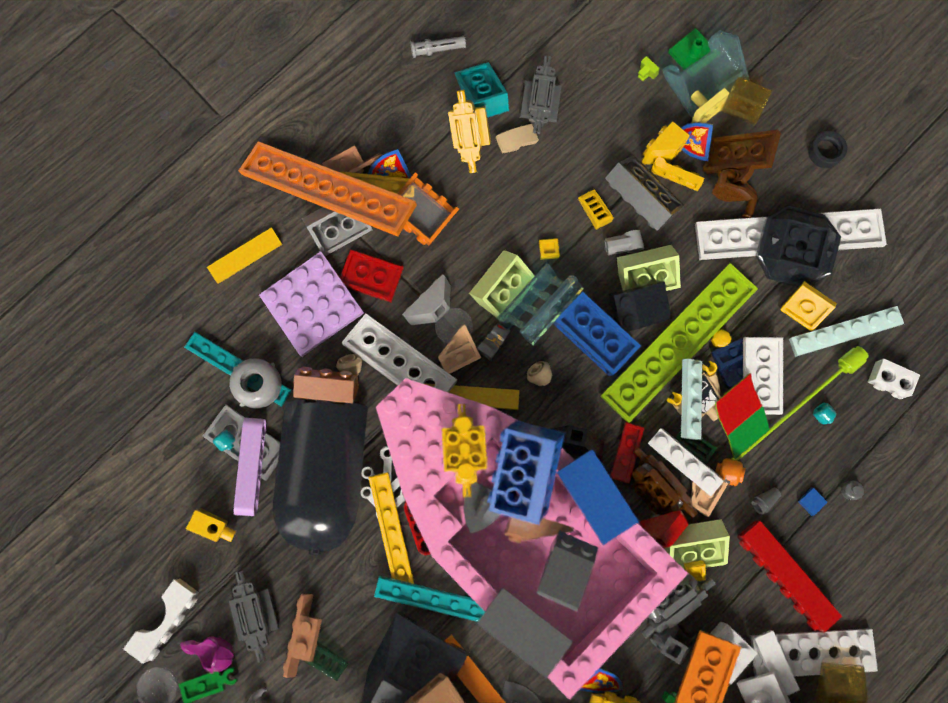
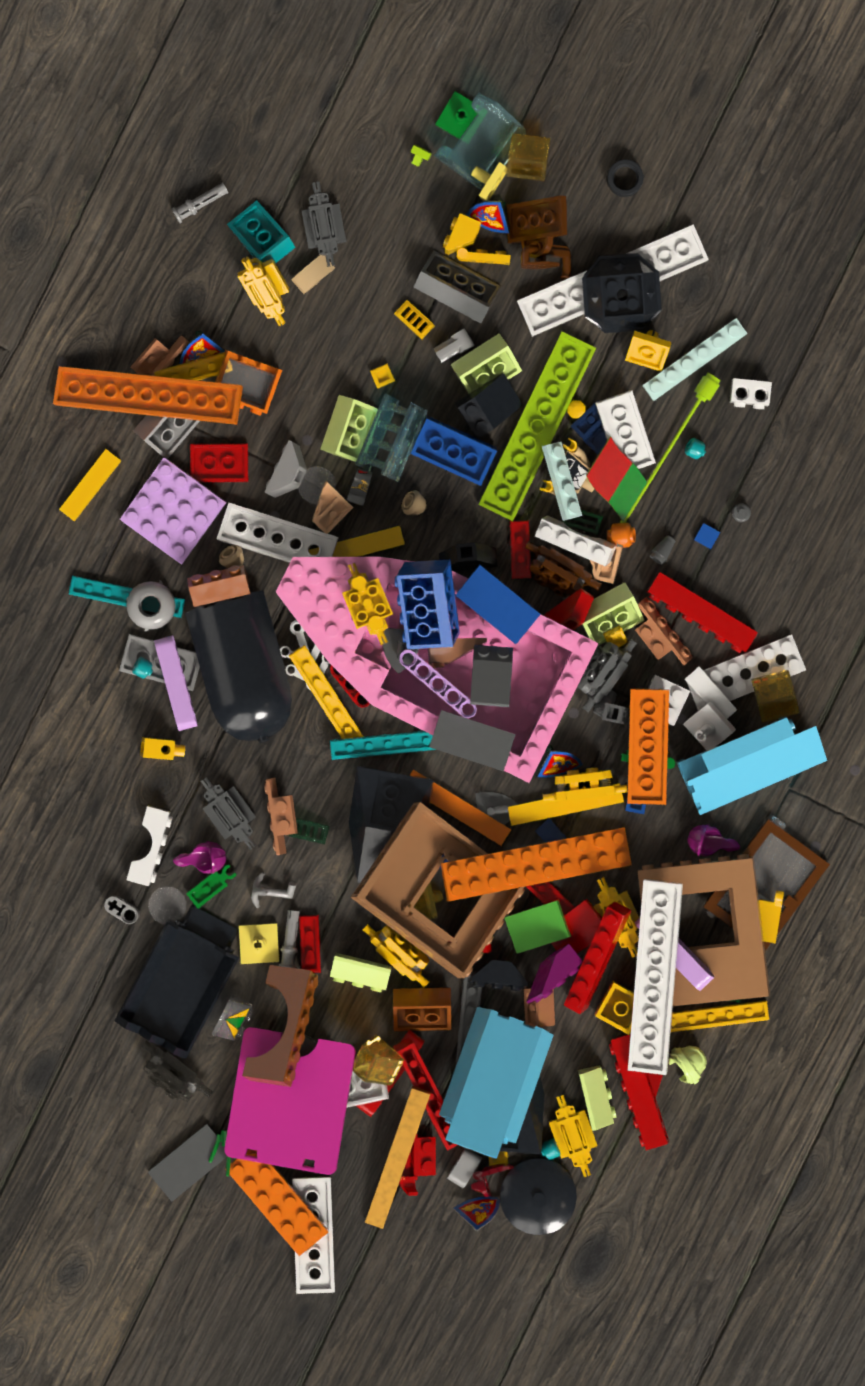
camera: 20 degrees left, 10 degrees up
none -> light grey beam [104,895,140,924]
none -> lavender beam [399,650,477,718]
none -> nougat bracket [635,597,693,665]

